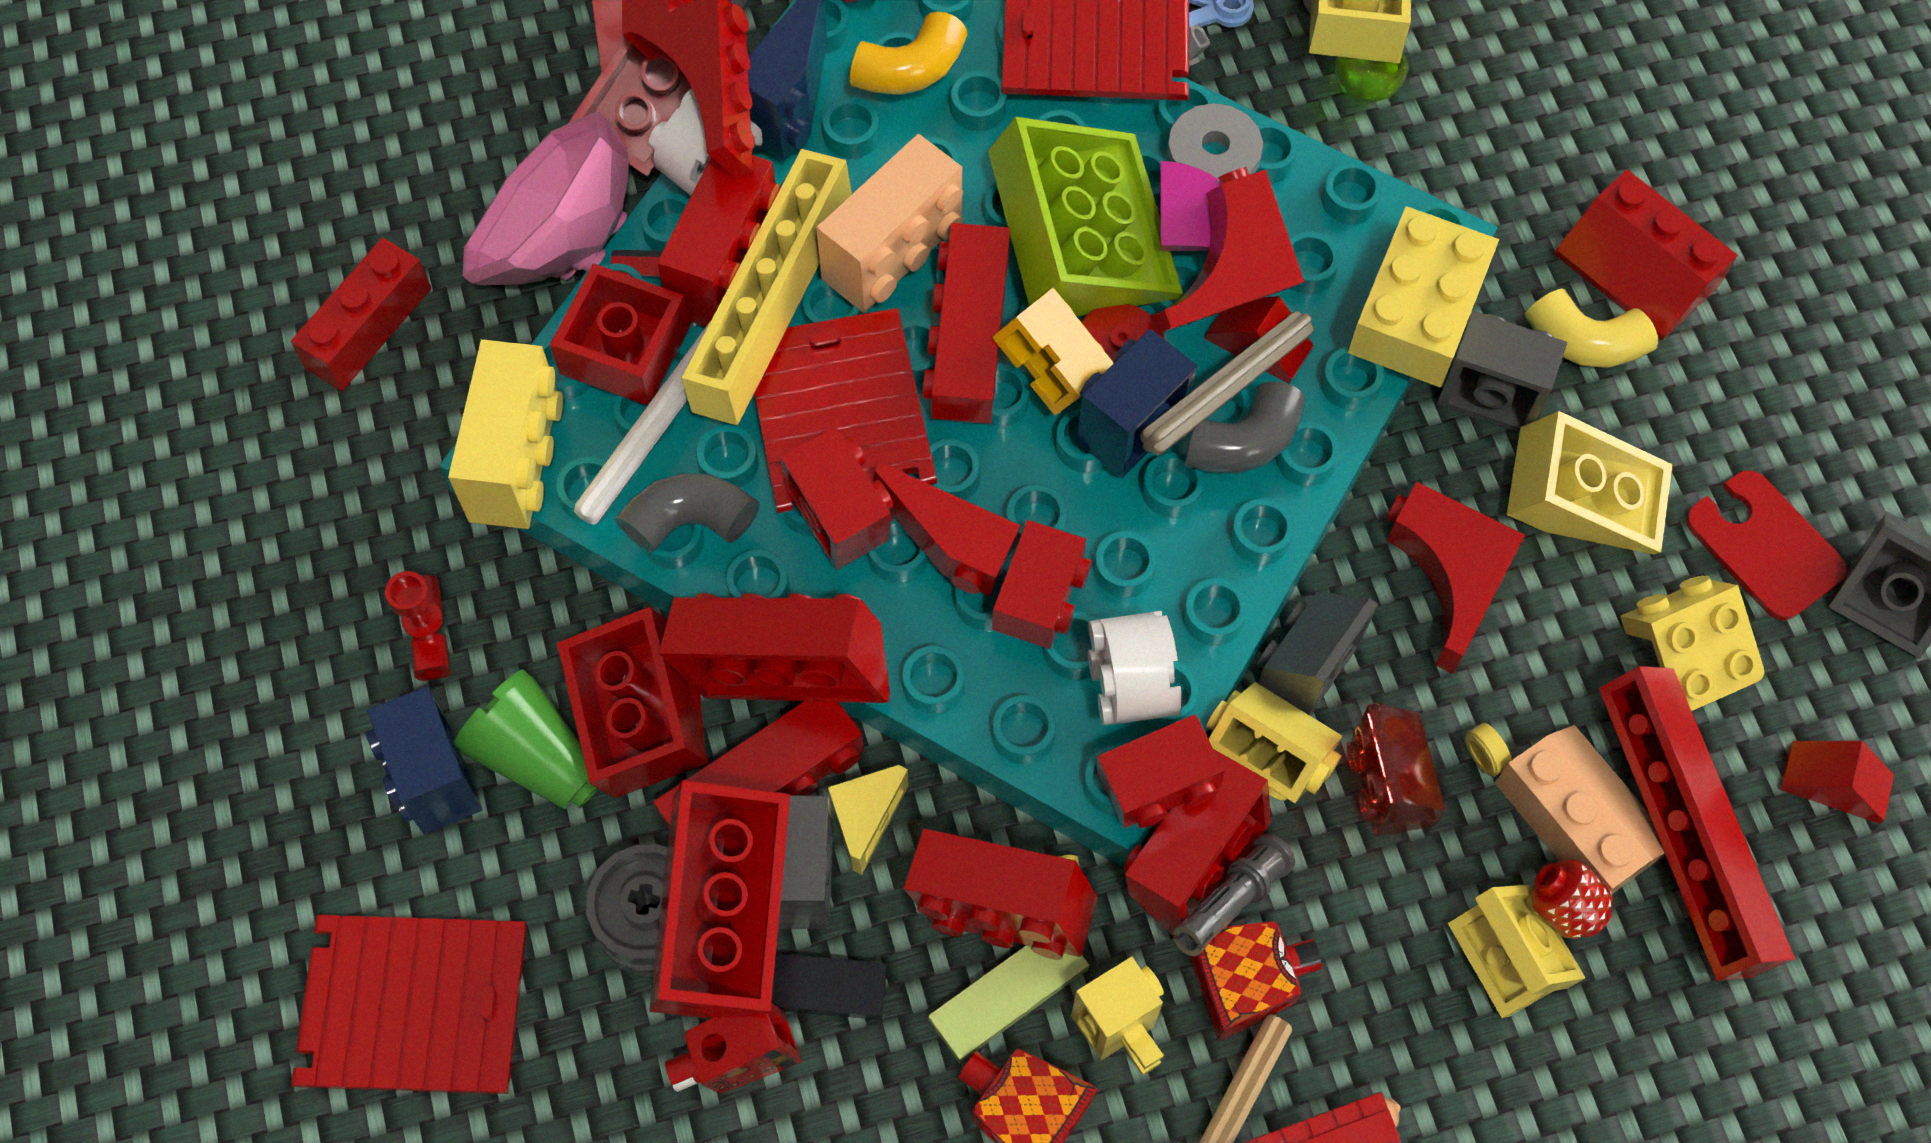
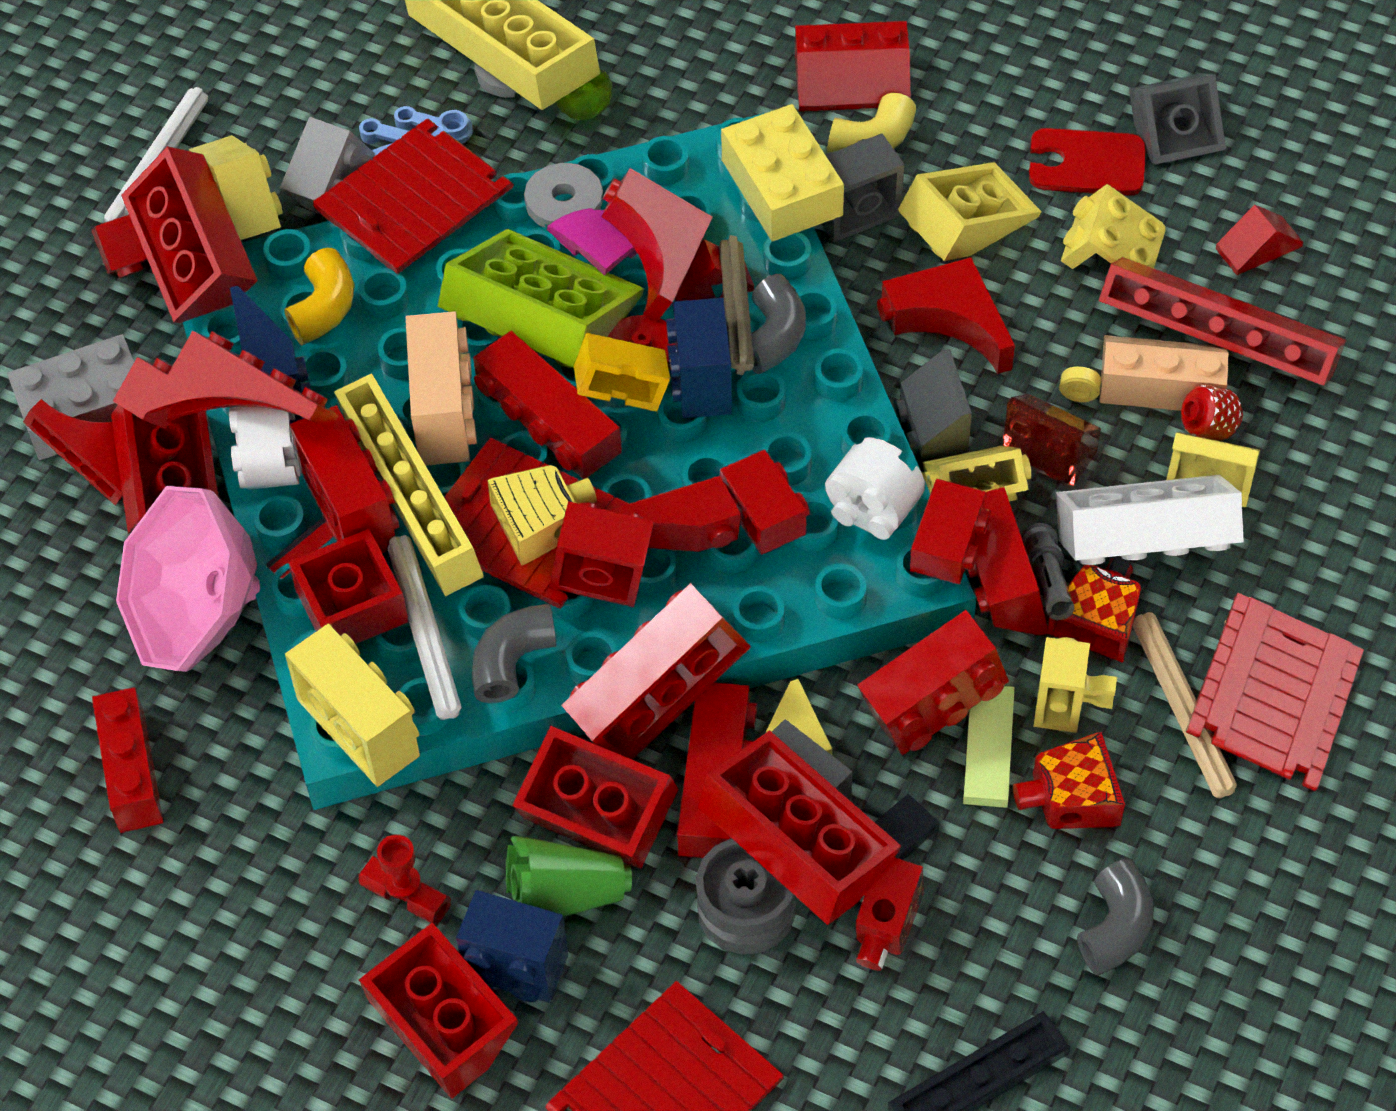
camera: 45 degrees left, 10 degrees down
none -> red slope [359,922,519,1099]
none -> light yellow torso [488,465,597,565]
none -> white brick [1056,475,1244,565]

